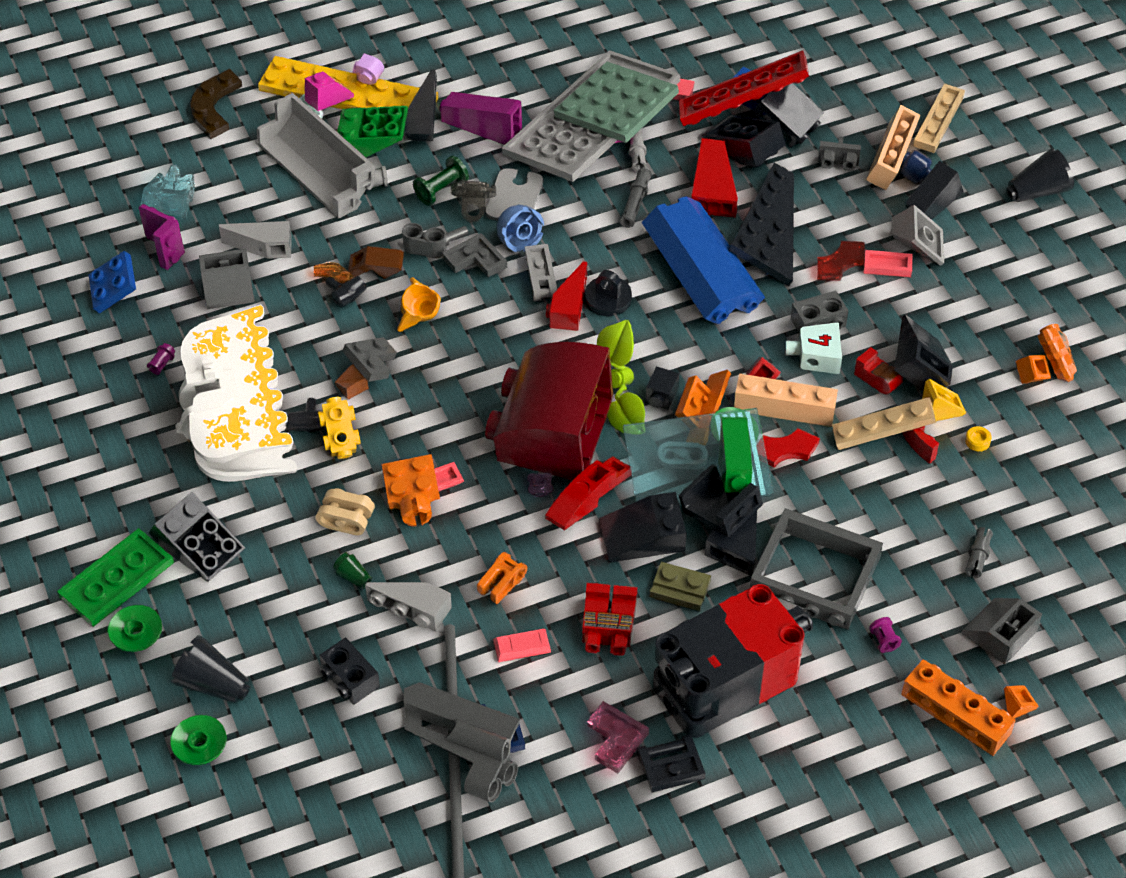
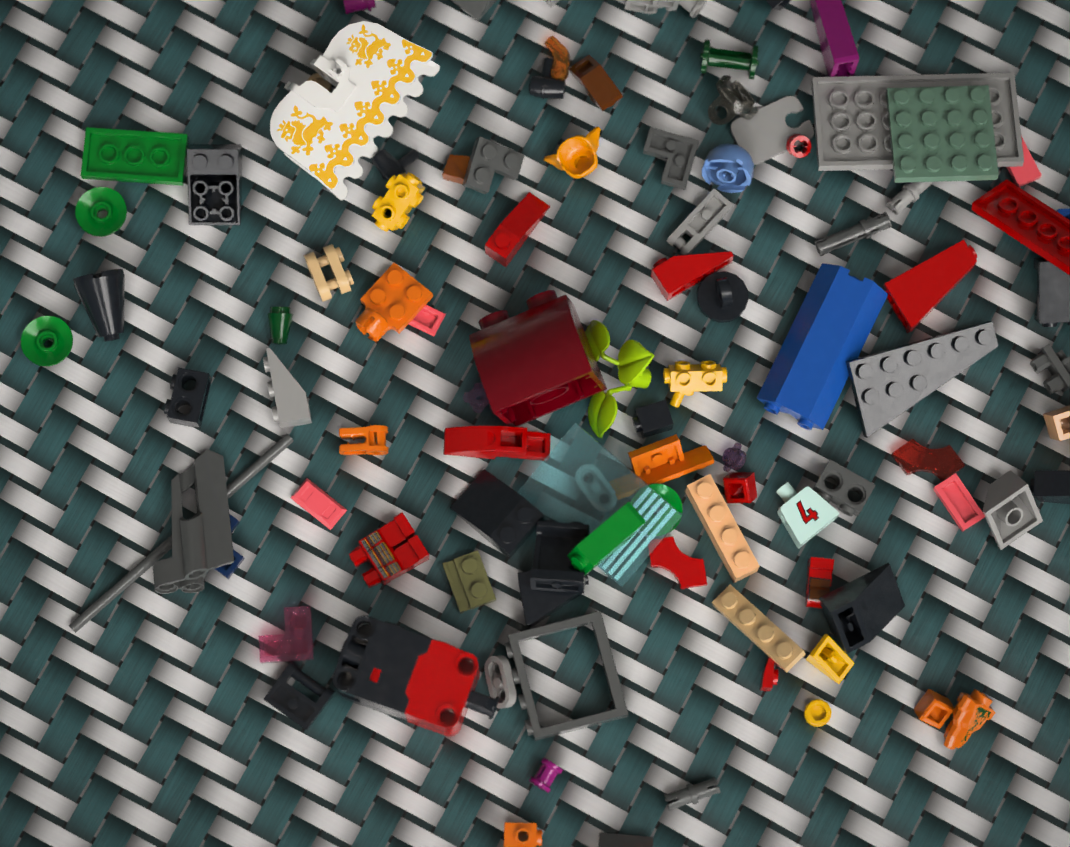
camera: 50 degrees right, 25 degrees up
dark grey beam [402,223,468,259] -> none
black slope [701,115,786,167] -> none
none -> red slope [485,192,550,267]
none -> yellow brick [663,361,727,408]
none -> clear purple plate [722,442,746,472]
none -> red bush [786,134,812,158]

